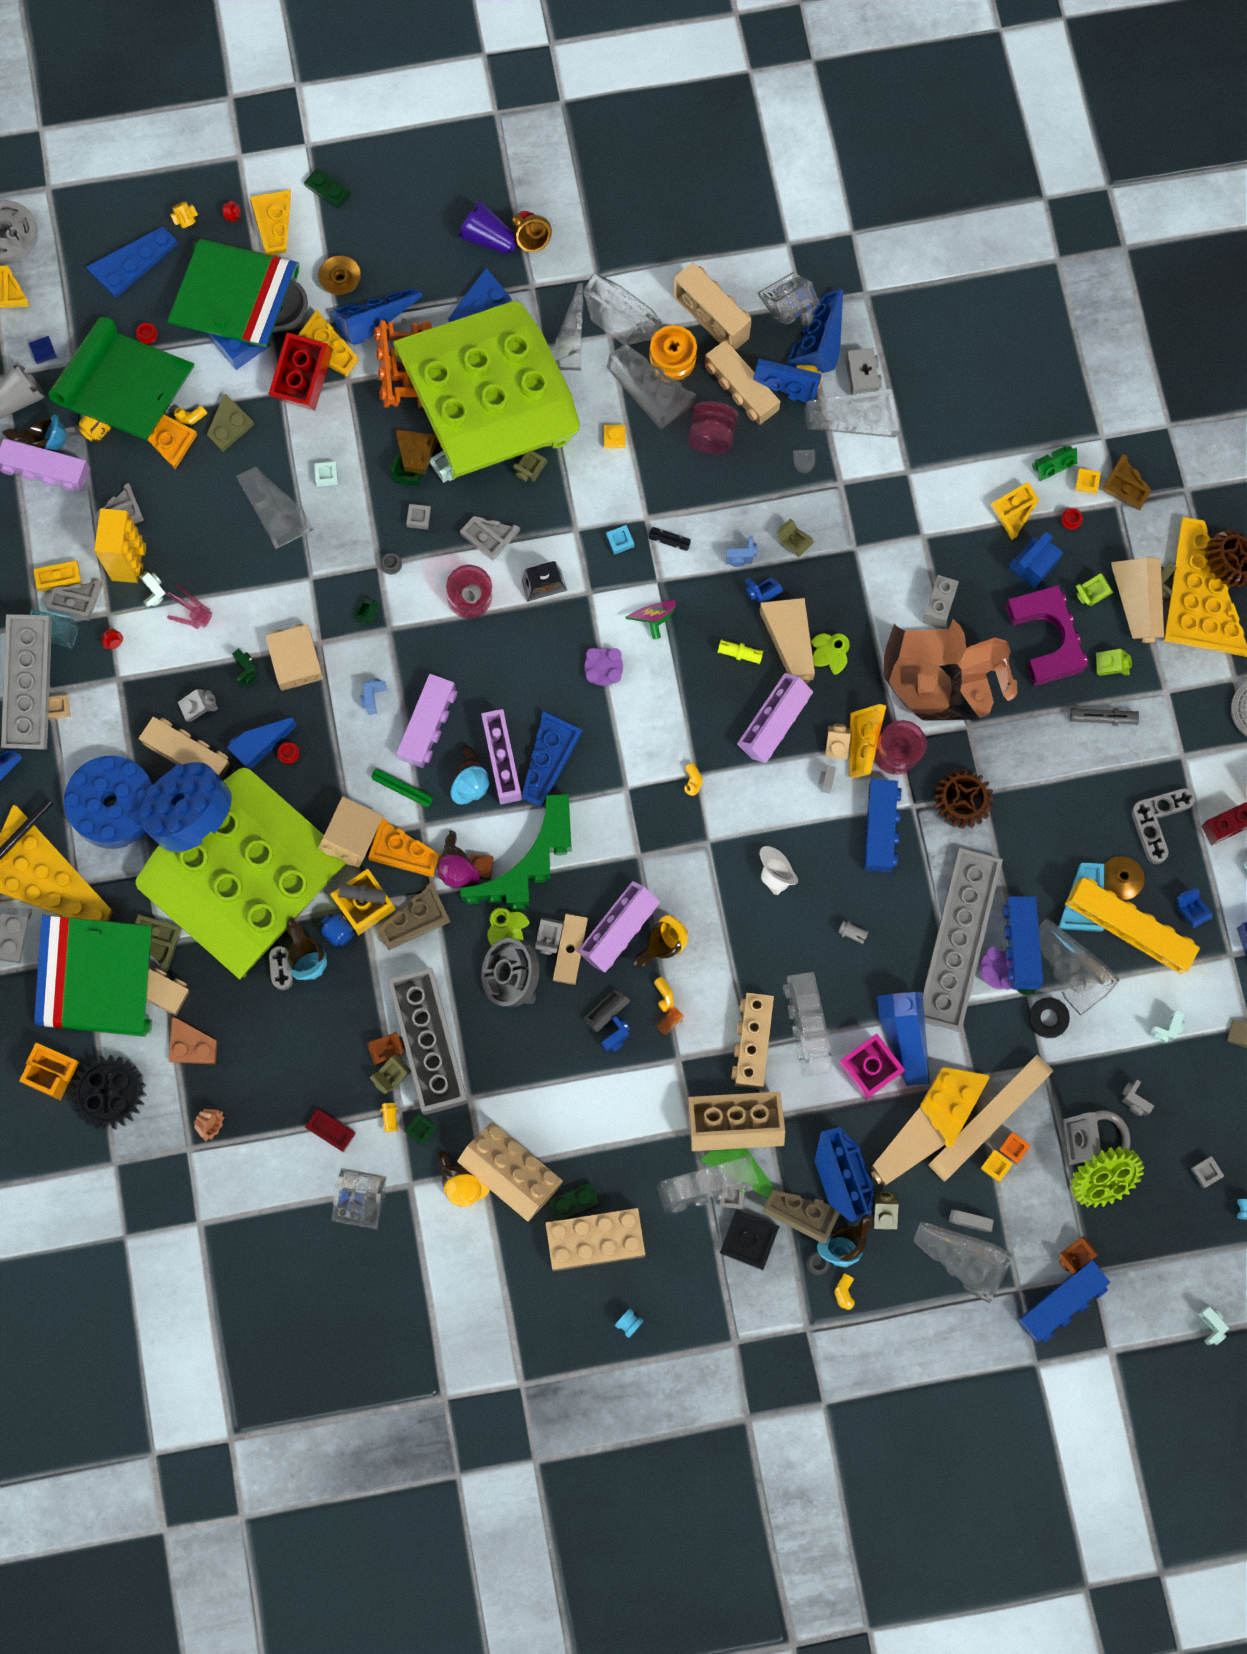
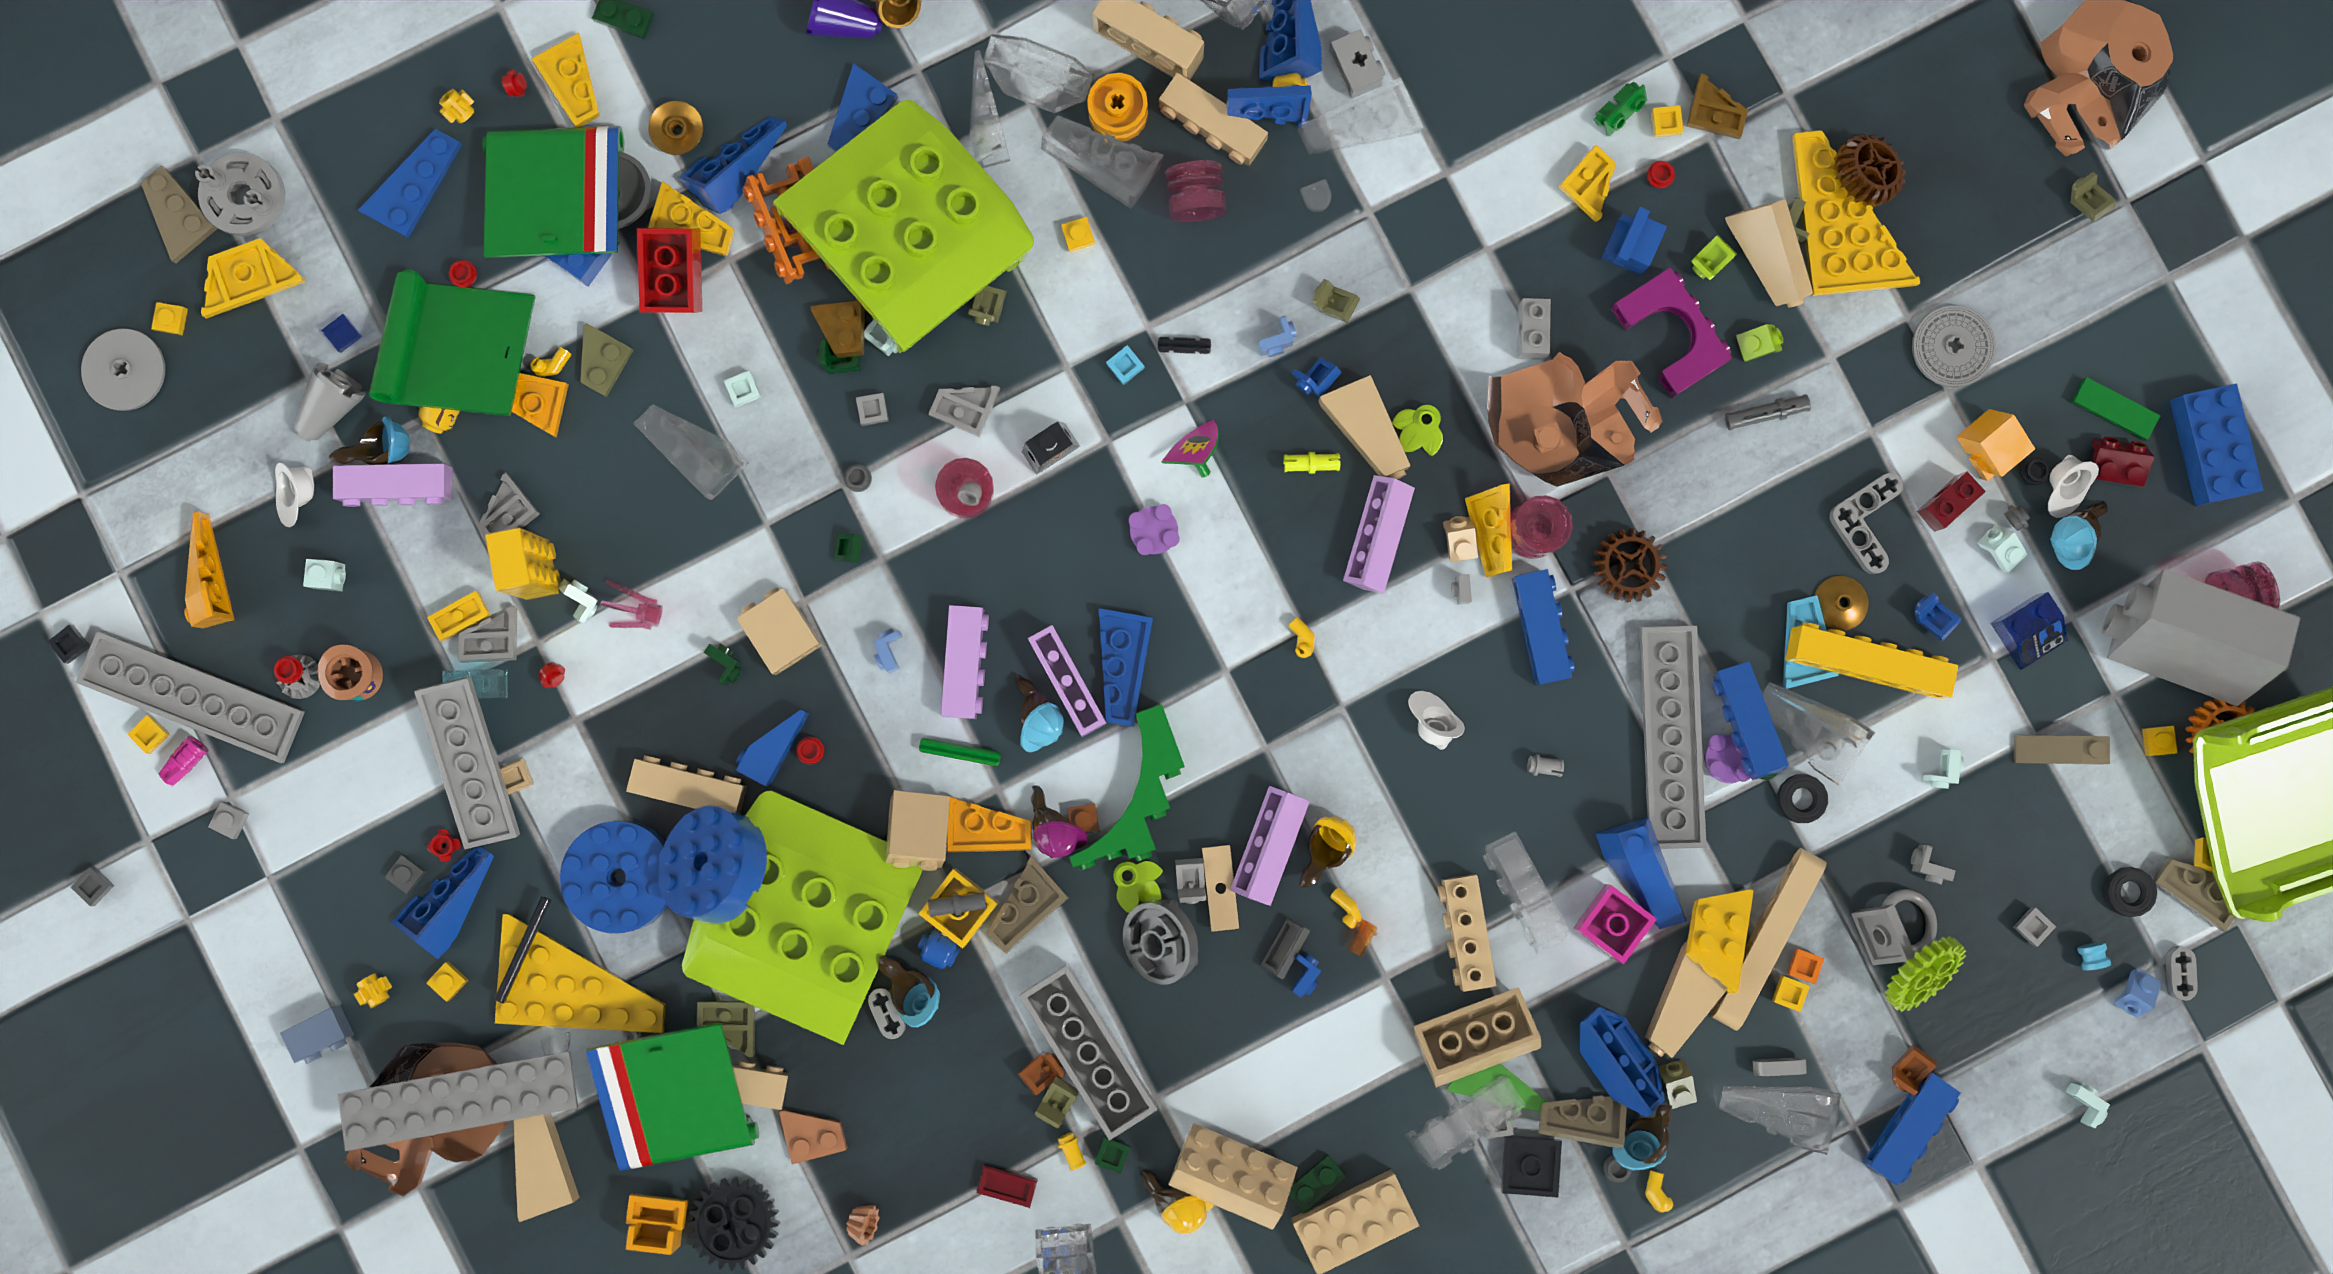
camera: 15 degrees left, 10 degrees up
light grey bracket [178,689,218,722] -> none

